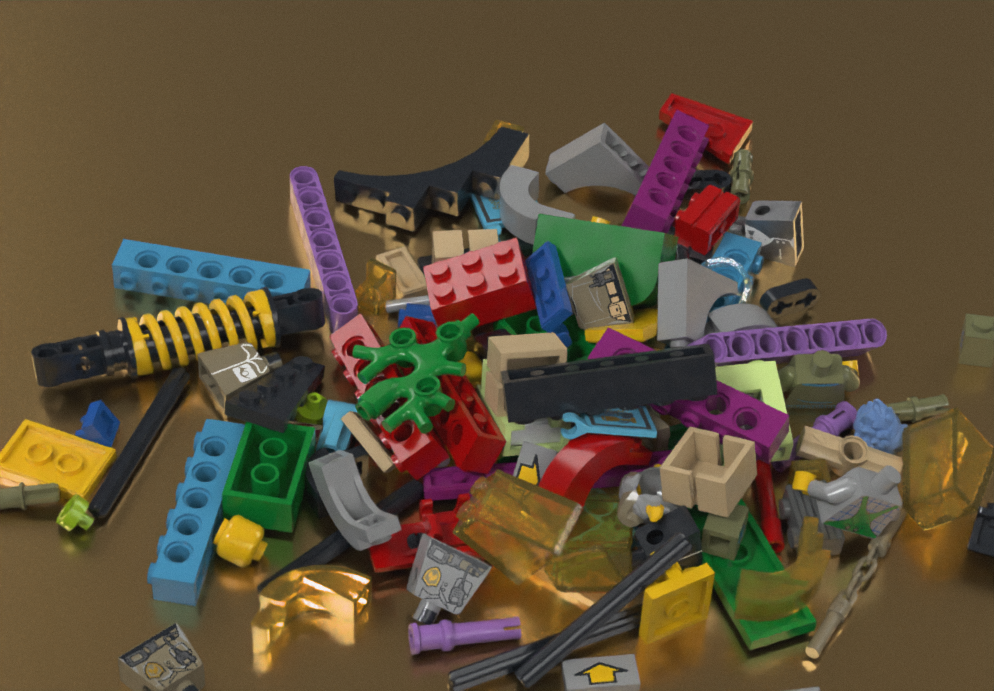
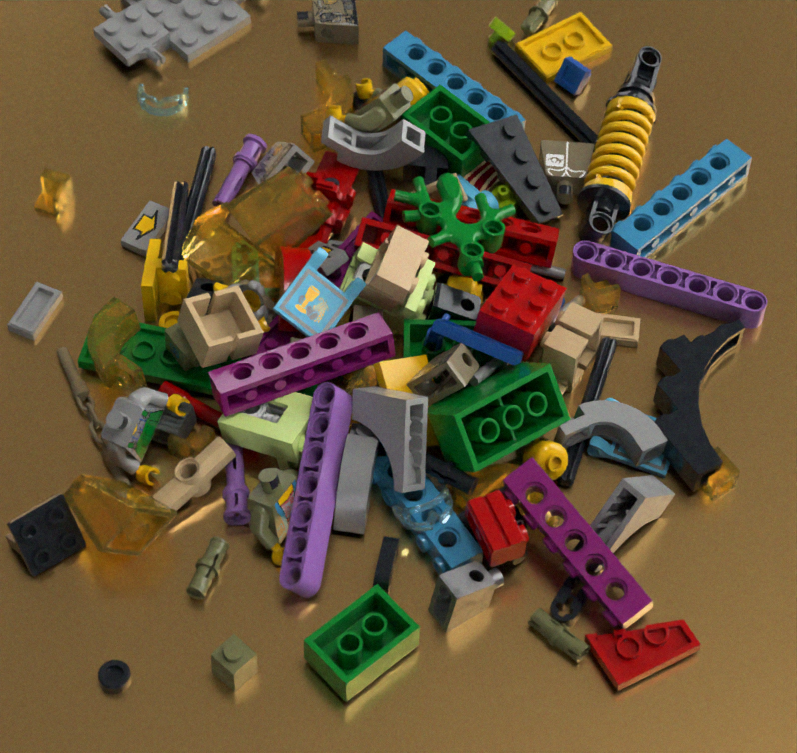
camera: 125 degrees right, 10 degrees up
black brick [501,343,718,425] -> none
medium blue hair [853,399,910,455] -> none
none -> green brick [304,584,420,702]
none -> olive torso [325,78,413,133]

